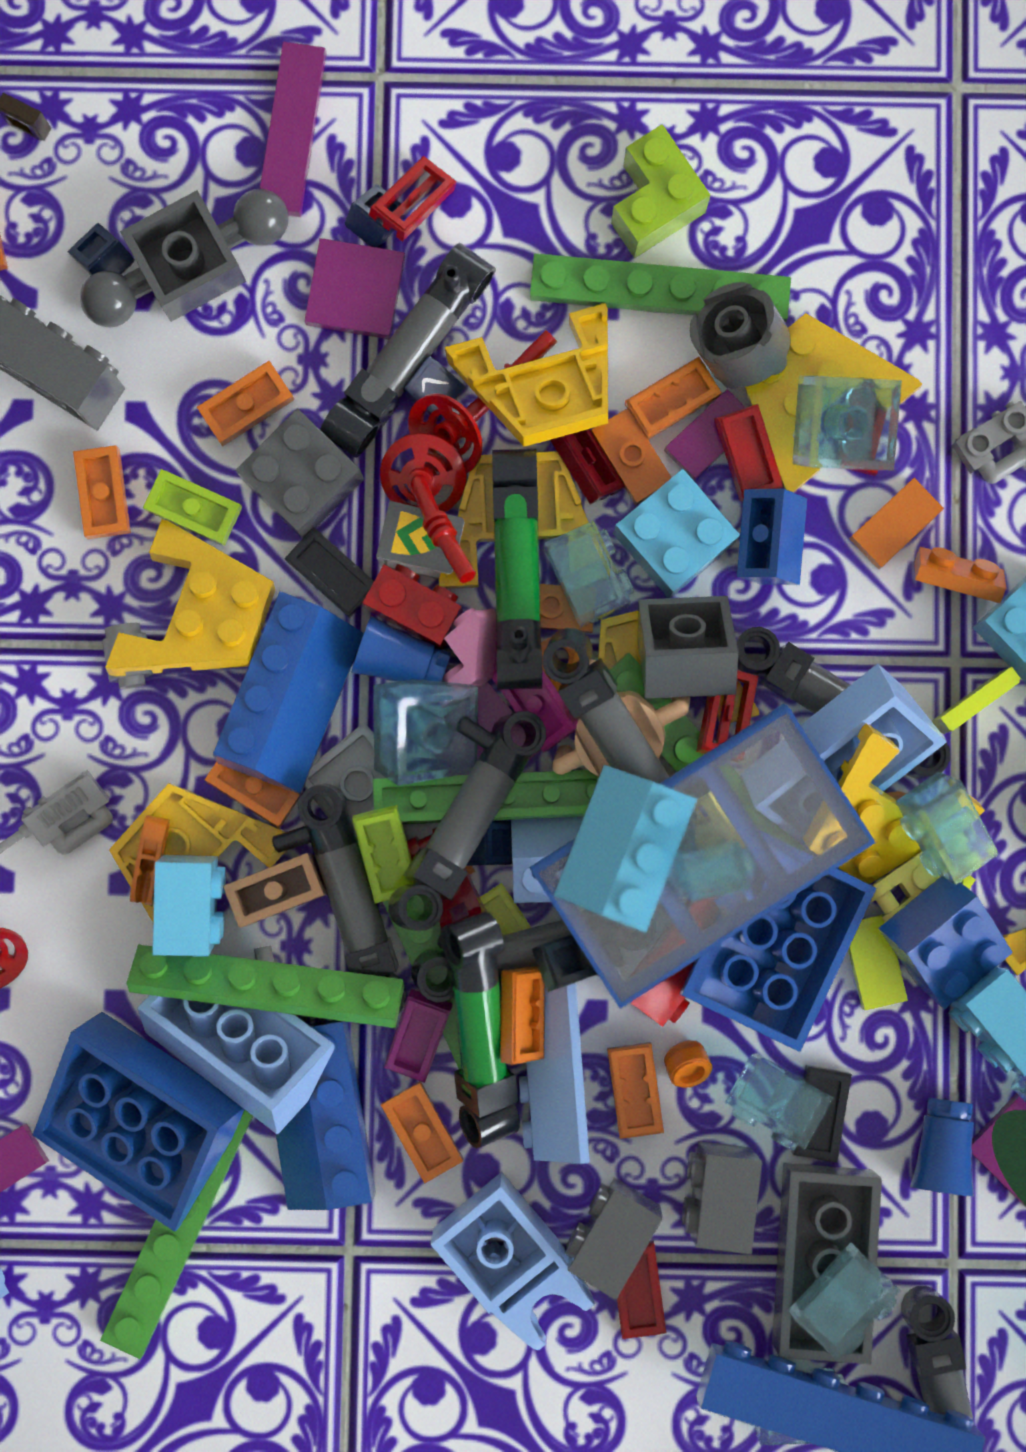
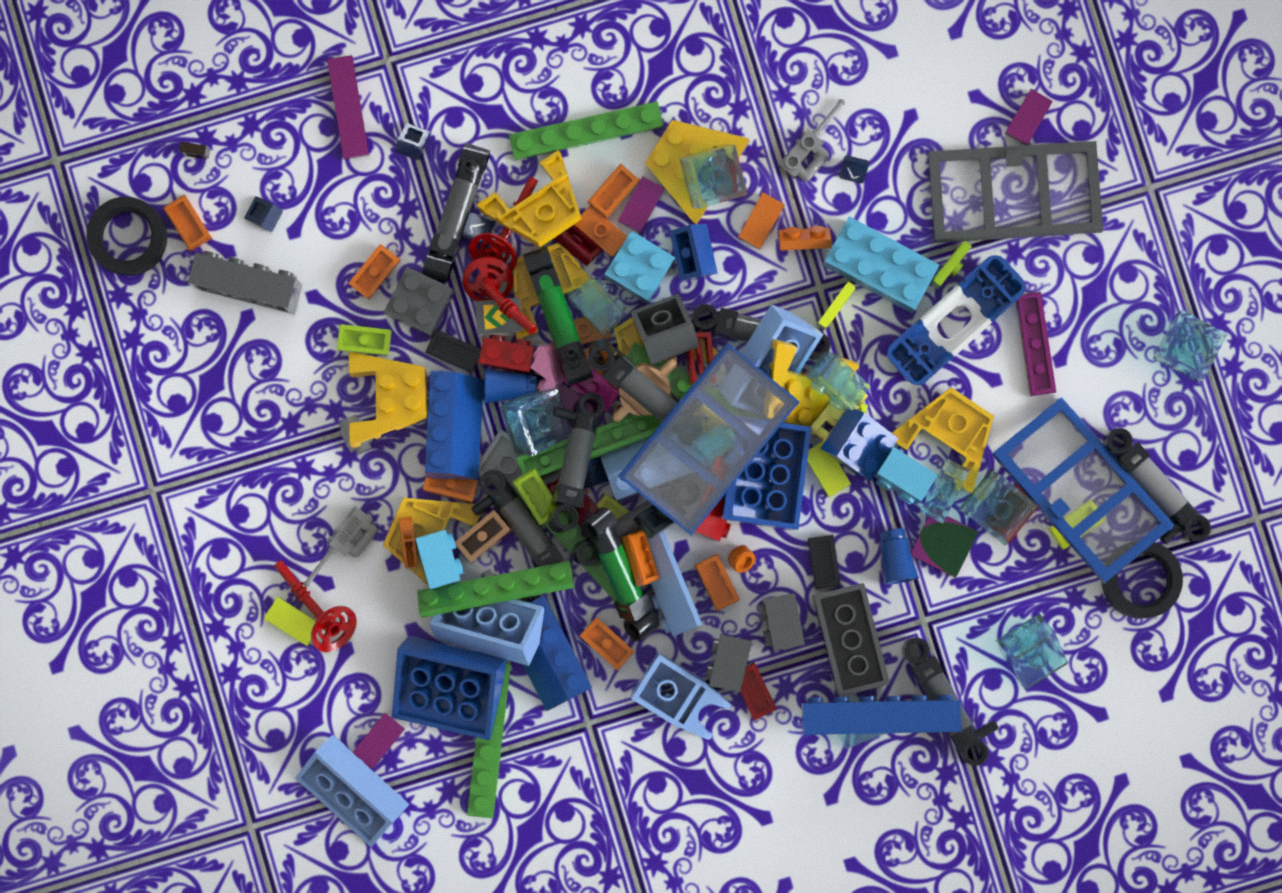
camera: 20 degrees left, 0 degrees up
orange plate [73,445,131,540] -> none
dark grey brick [80,189,289,328] -> none
magenta tile [305,238,405,339] -> none
red tile [369,156,457,242] -> none
magenta tile [383,988,453,1083] -> none
medium azure slope [554,765,697,933] -> none
lime brick [611,124,711,259] -> none
dark grey brick [689,282,790,389] -> none
red tile [714,404,784,501] -> none
clear light blue brick [725,1053,835,1150] -> none
clear light blue brick [789,1242,900,1360] -> none

